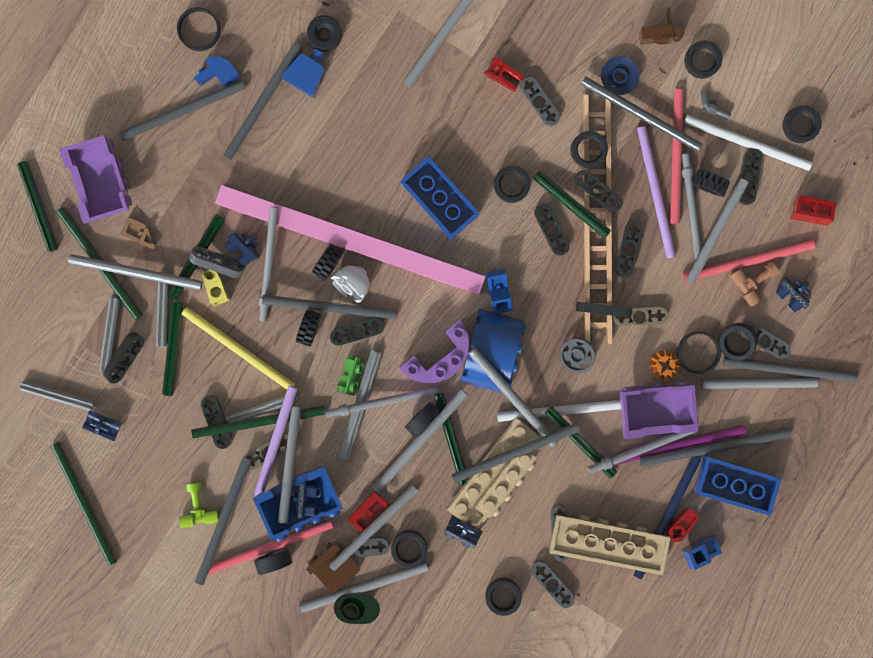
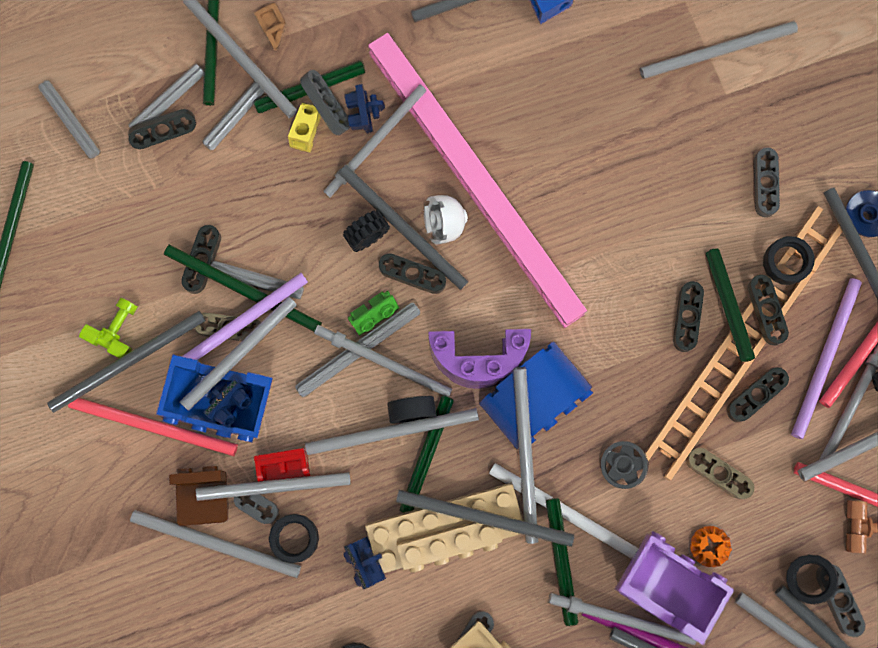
camera: 30 degrees right, 10 degrees down
dark blue hips [82,410,122,441] -> none
dark green axle [162,301,183,396] -> none
light yellow piece [182,307,296,389] -> none
black tyre [254,548,293,575] -> none
black tyre [312,244,344,281] -> none
dark green piece [334,594,380,624] -> none
blue brick [400,156,480,240] -> none
red piece [484,57,524,92] -> none
blue brick [486,268,513,314] -> none
black tyre [494,166,530,203] -> none
pearl dark grey beam [575,301,632,318] -> none
black tyre [677,332,721,374] -> none

